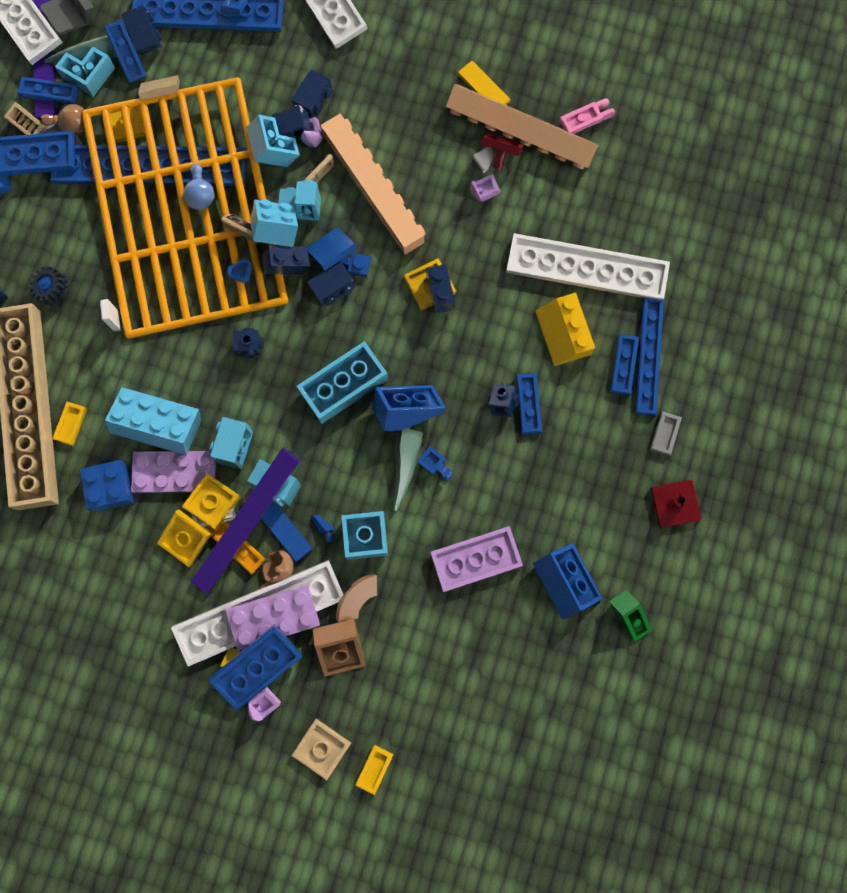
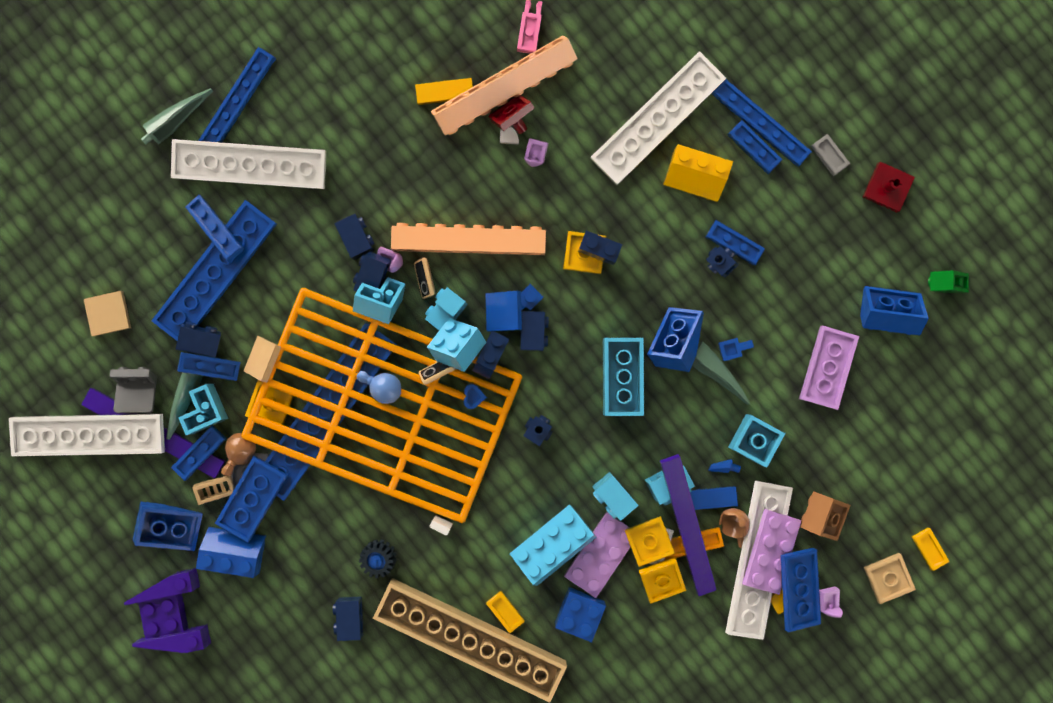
camera: 60 degrees left, 10 degrees up
medium nougat tile [336,573,377,622] -> none

